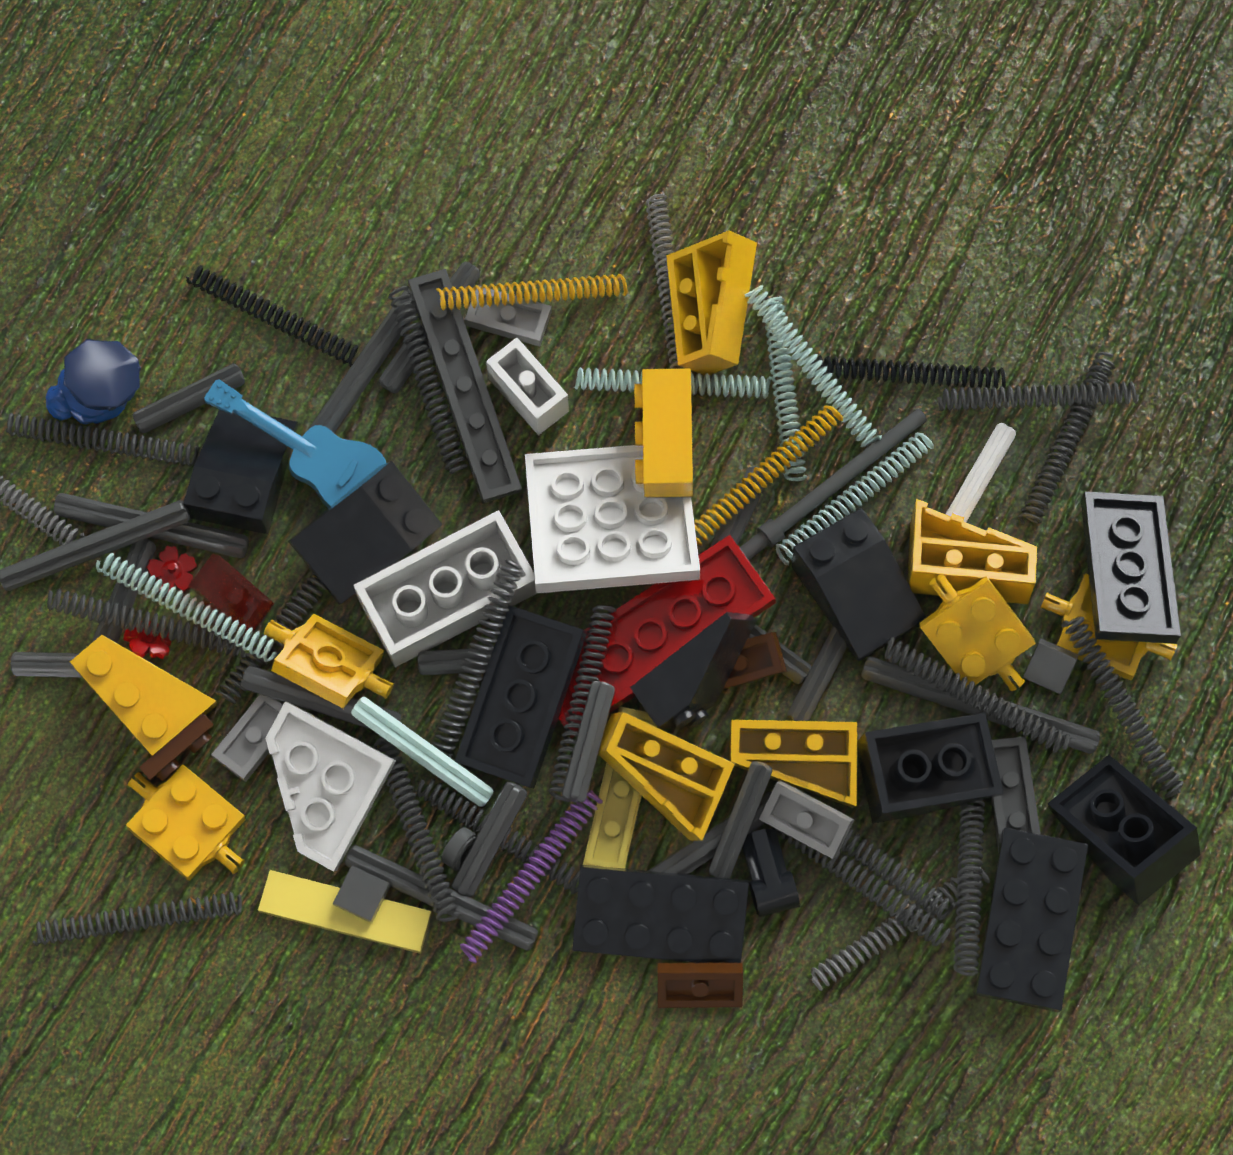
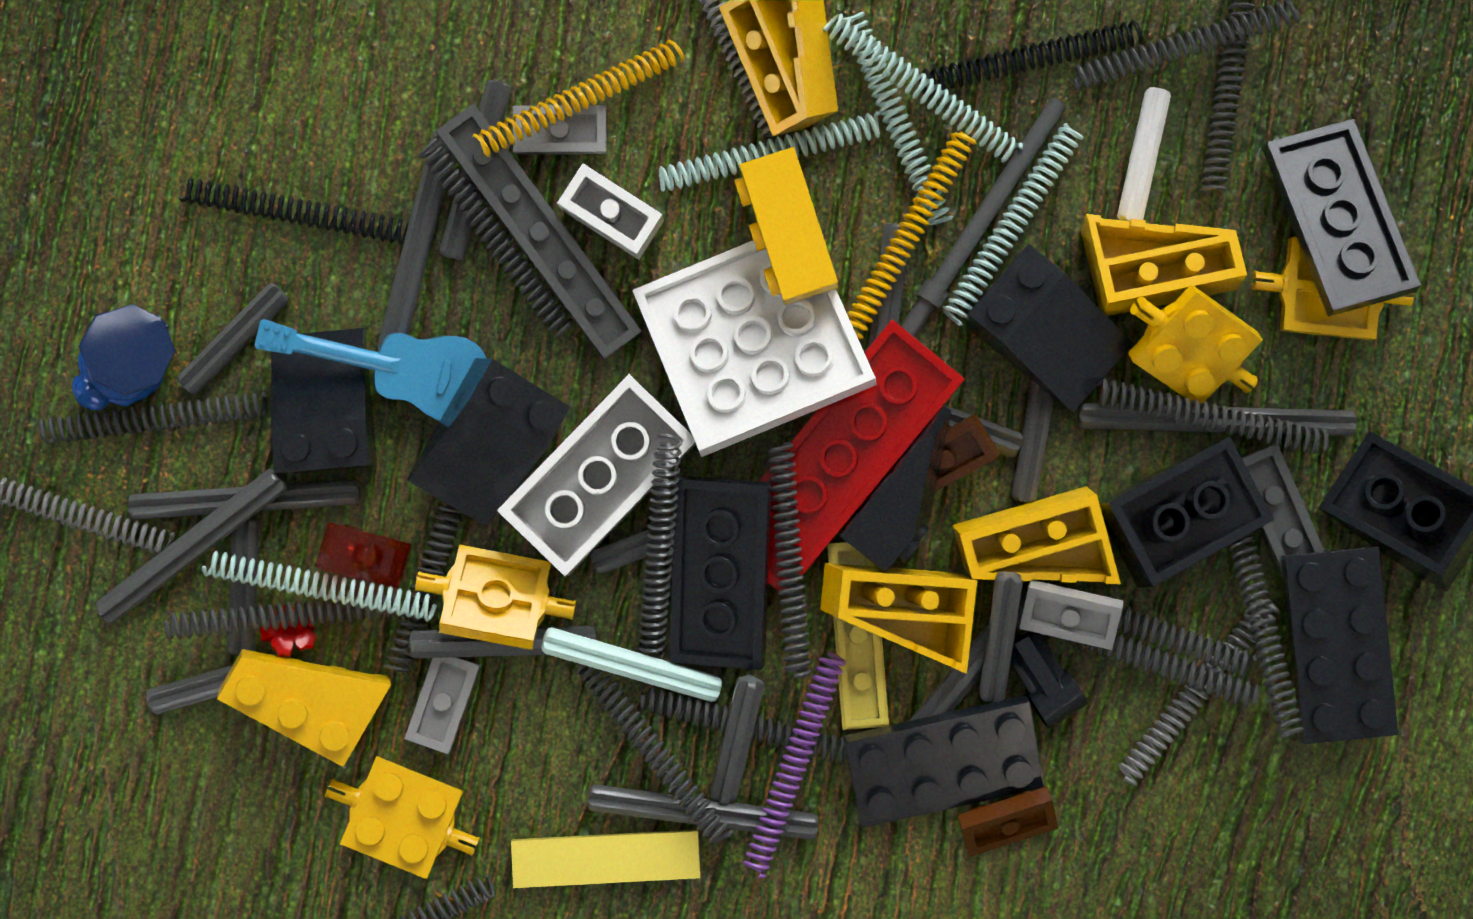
camera: 20 degrees left, 15 degrees up
reddish brown plate [139,713,214,781] -> none
red plant [146,546,197,592] -> none
white plate [265,701,396,872] -> none
dark grey tile [333,866,391,923] -> none
dark grey tile [442,827,477,871] -> none
dark grey axle [562,681,615,803] -> none
dark grey tile [1023,638,1078,694] -> none
dark grey piece [1061,617,1184,798] -> none

